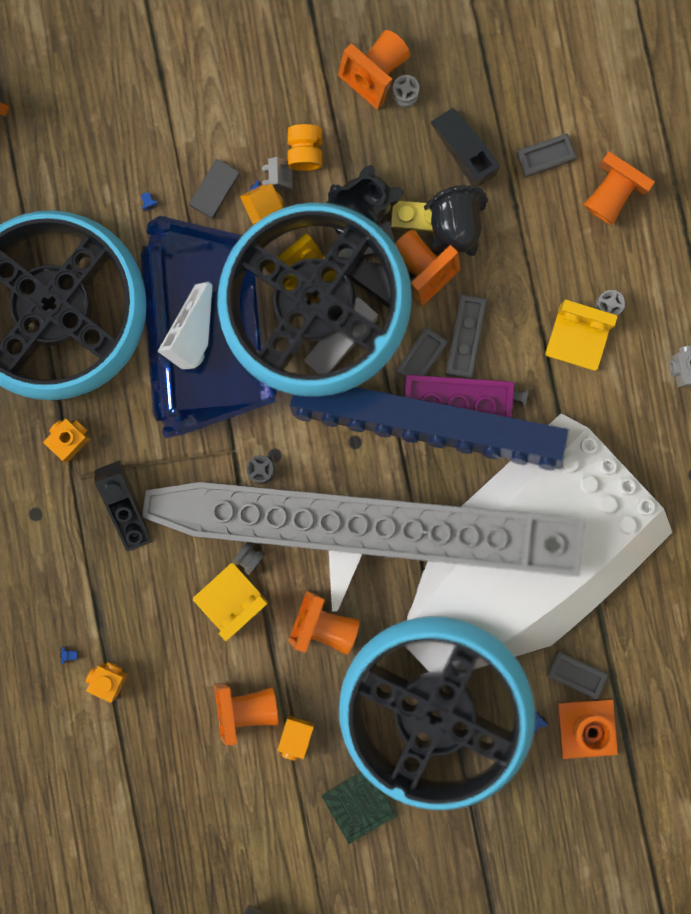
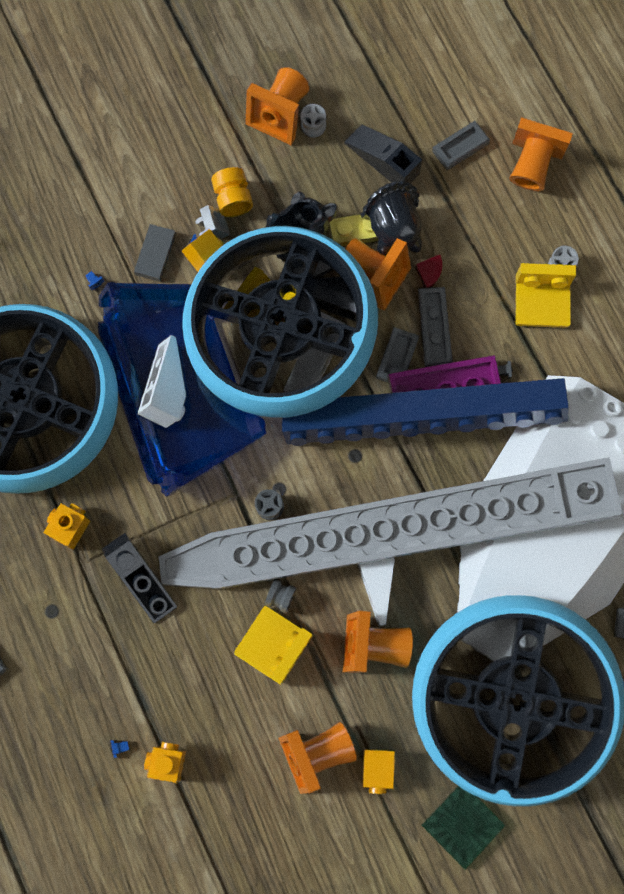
camera: 15 degrees left, 10 degrees down
none -> dark red tile [415,254,442,288]

